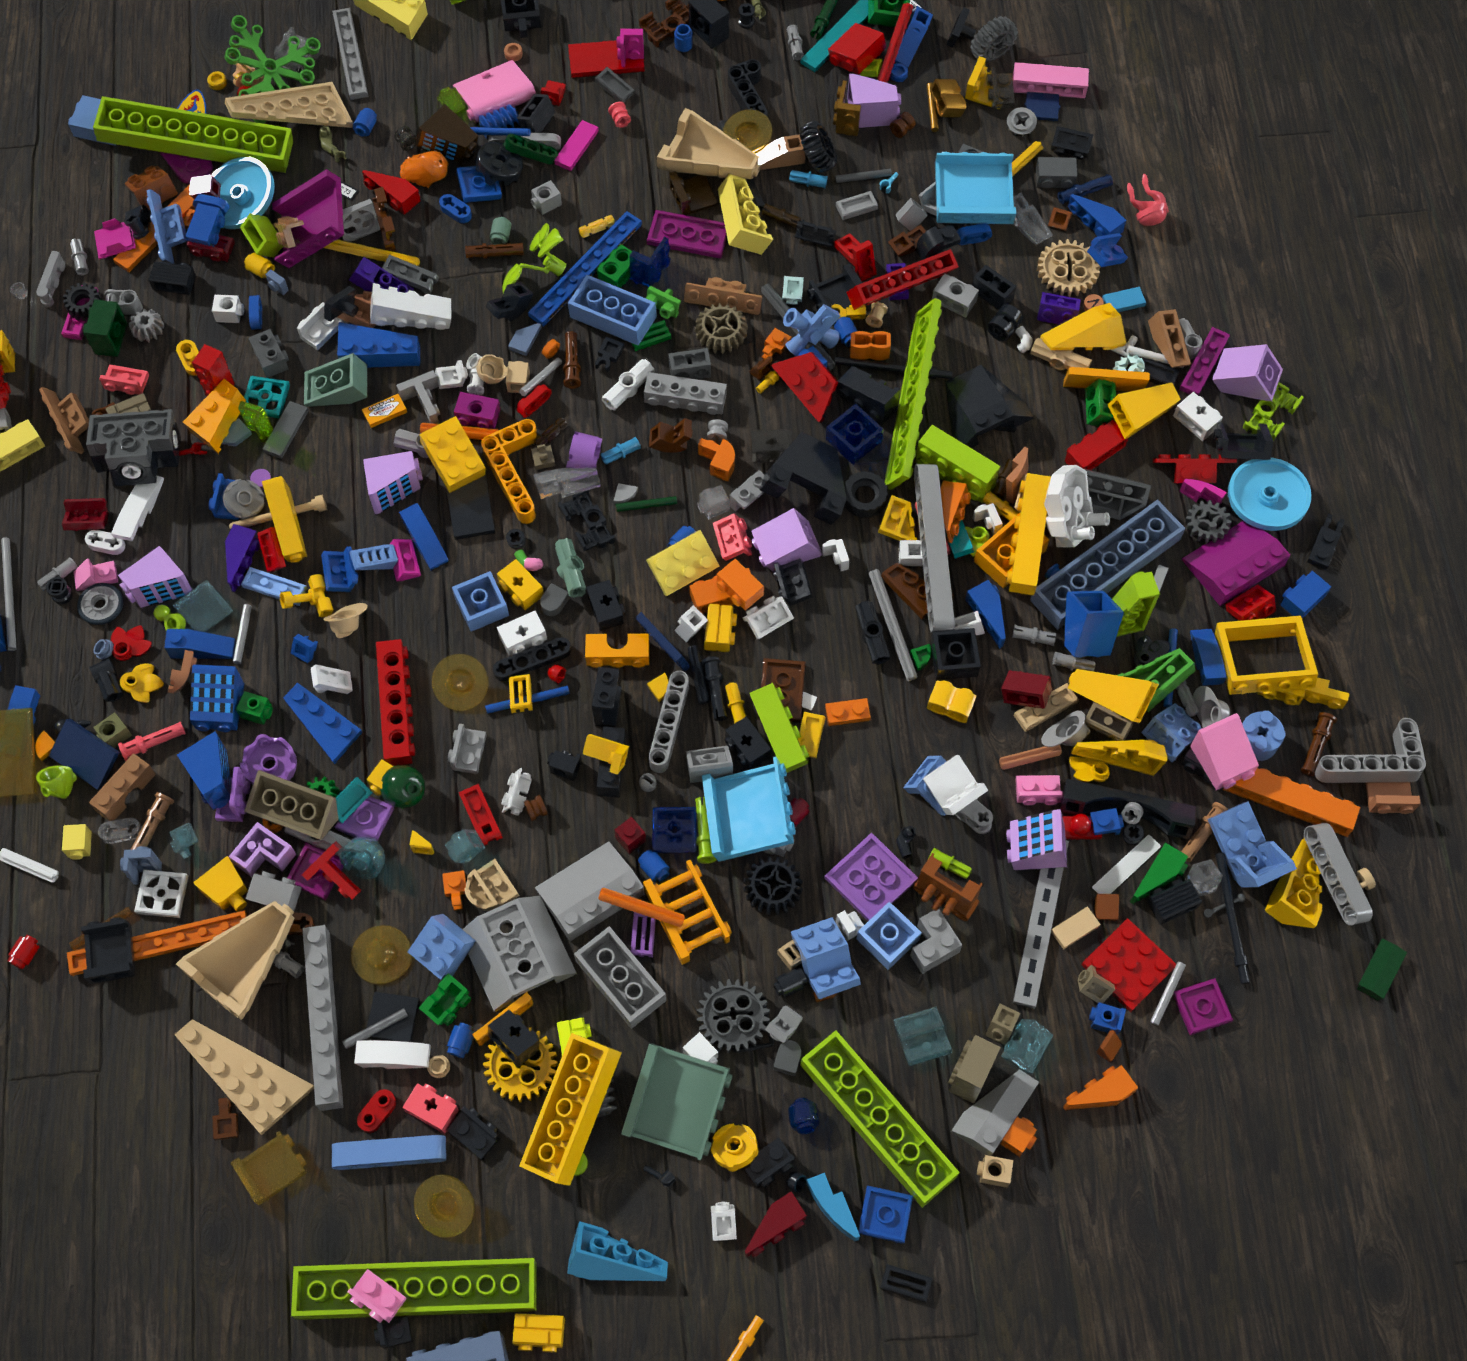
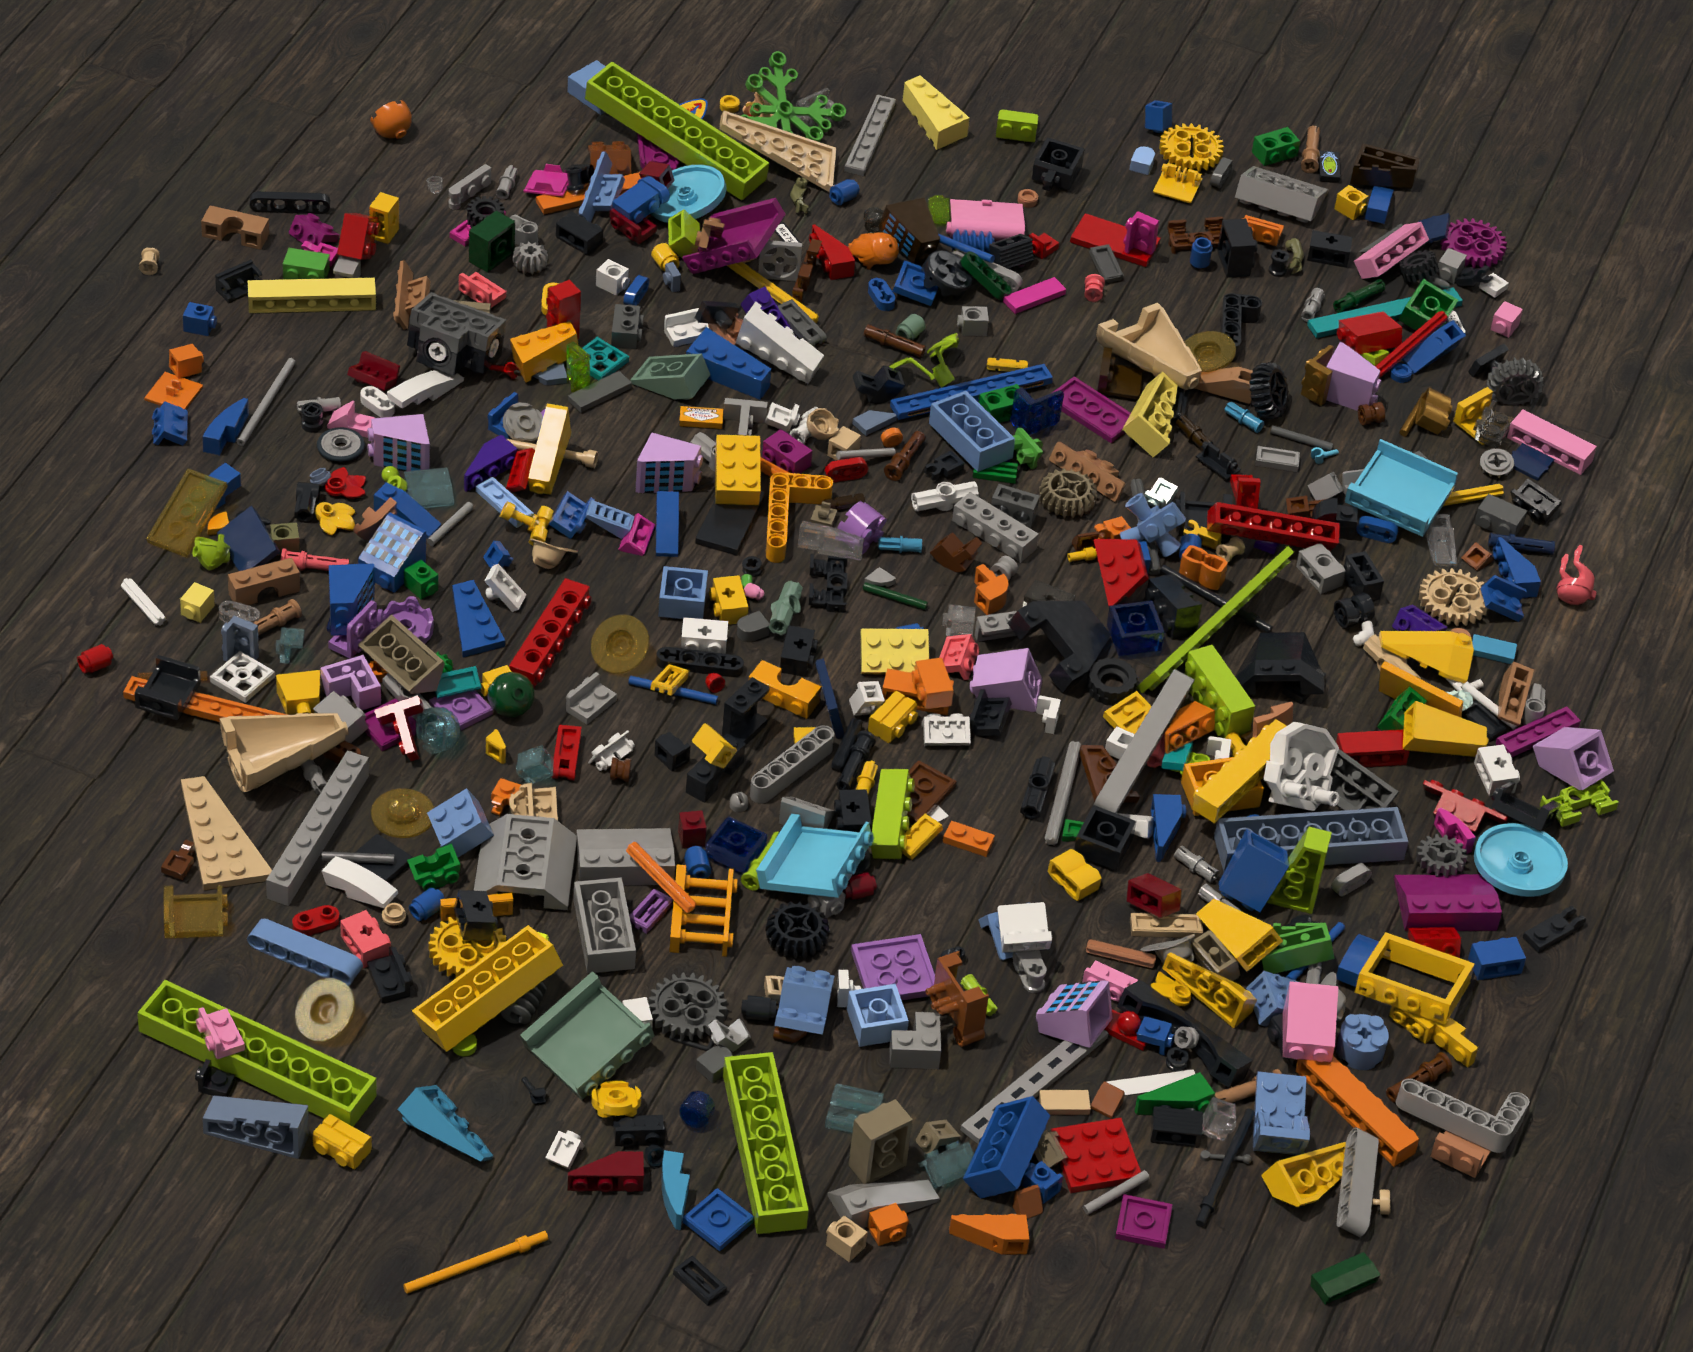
camera: 25 degrees right, 20 degrees down
none -> blue brick [963,1096,1050,1198]

